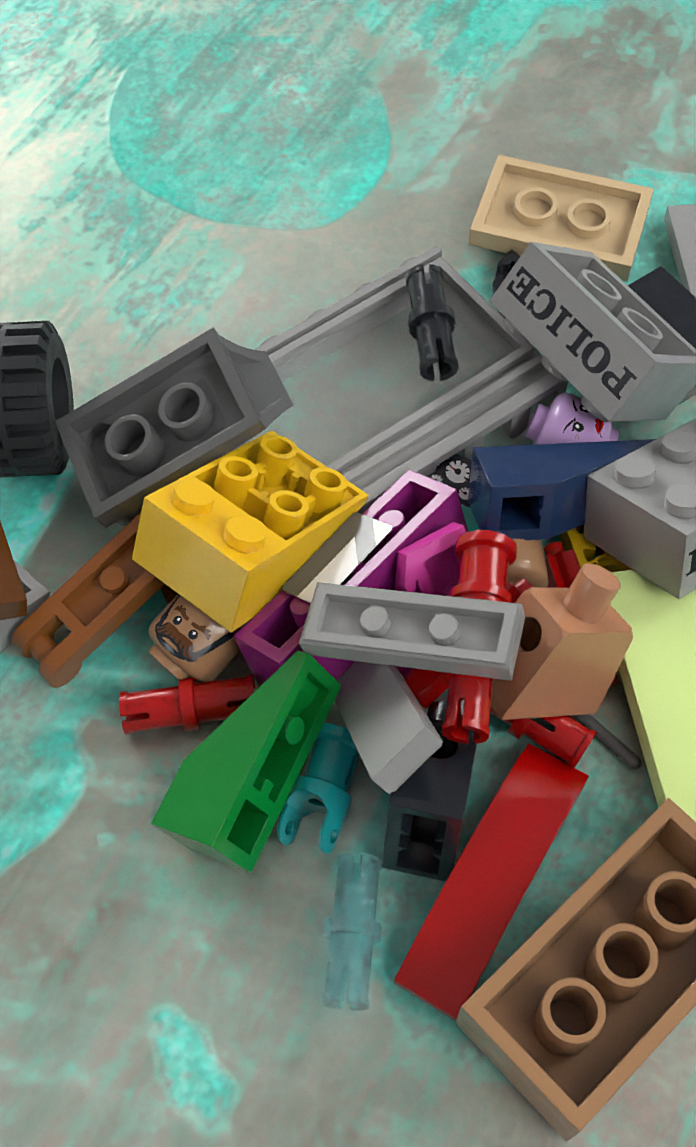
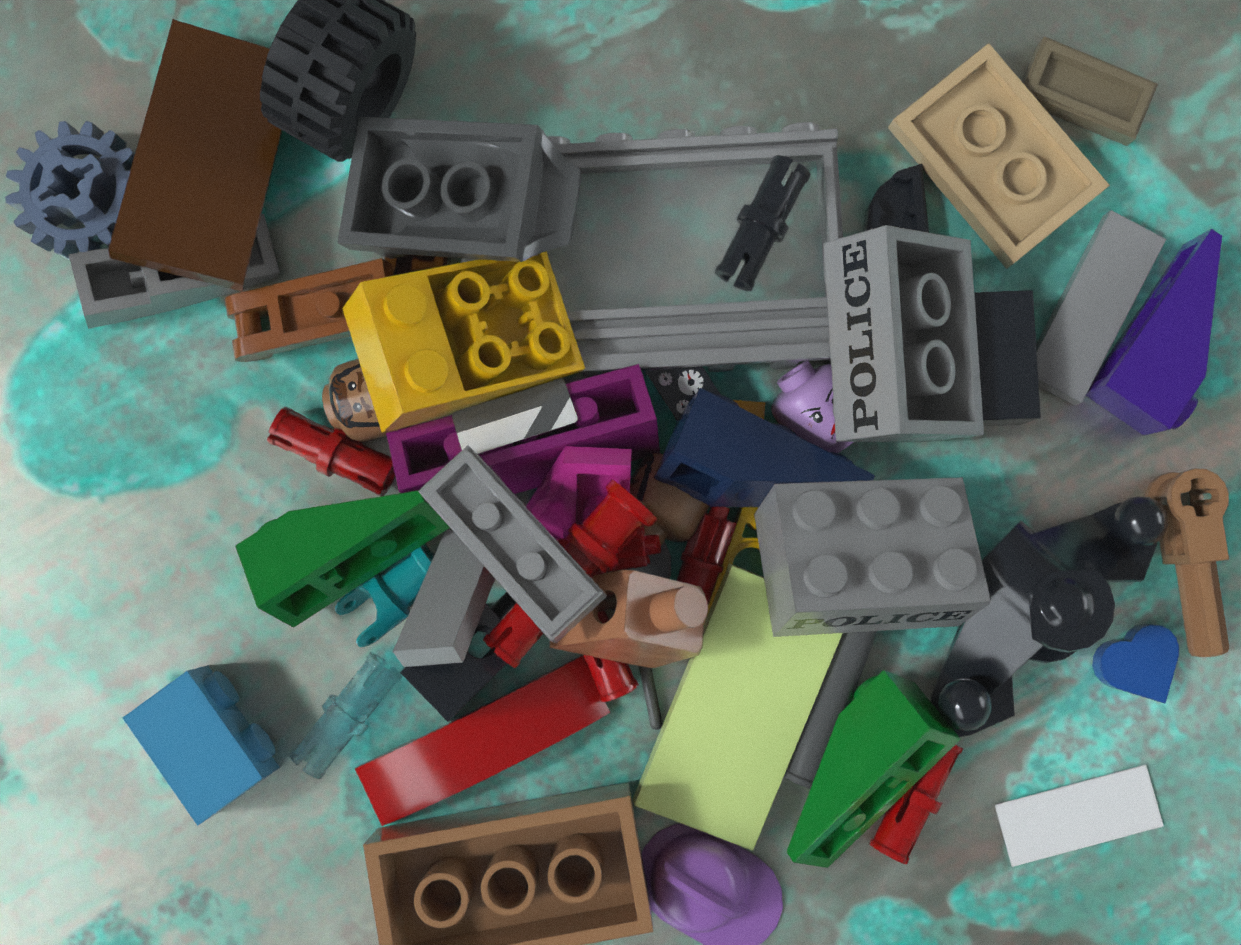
camera: 30 degrees right, 25 degrees up
none -> dark azure brick [122,665,280,826]
none -> dark tan tile [1022,36,1158,146]

